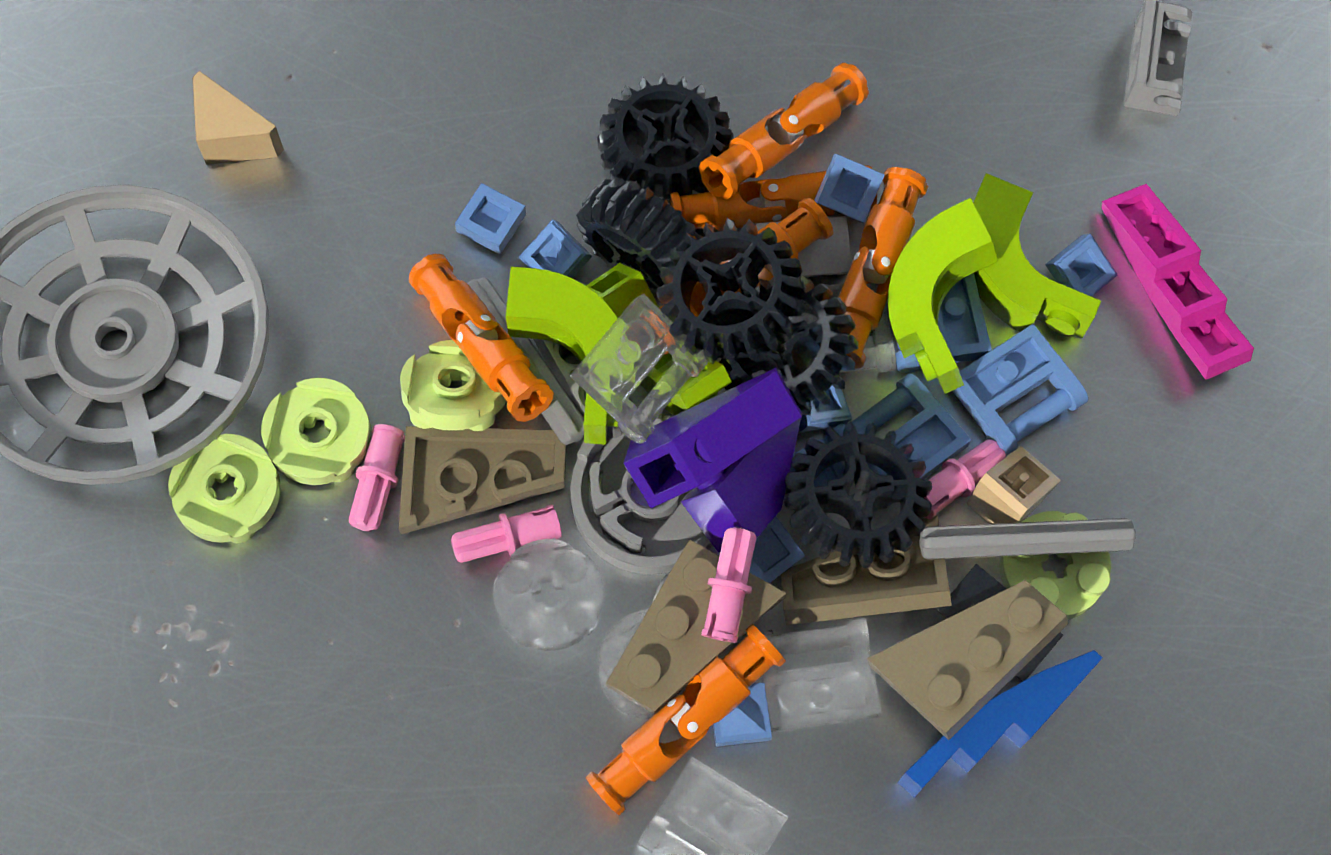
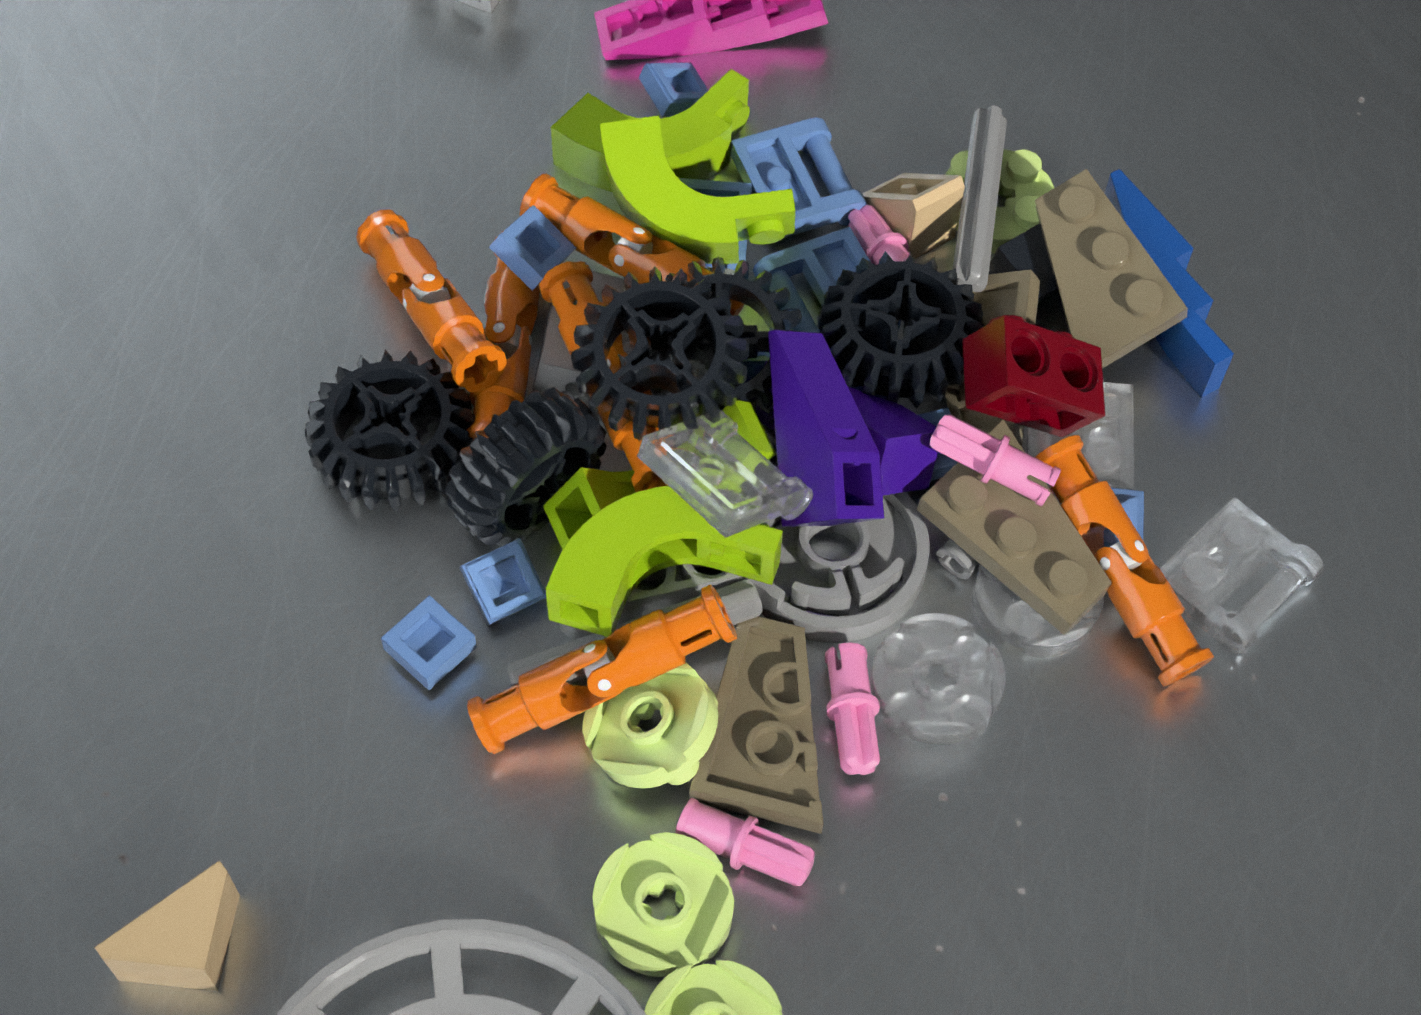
camera: 75 degrees left, 10 degrees down
none -> dark red brick [963,315,1105,438]

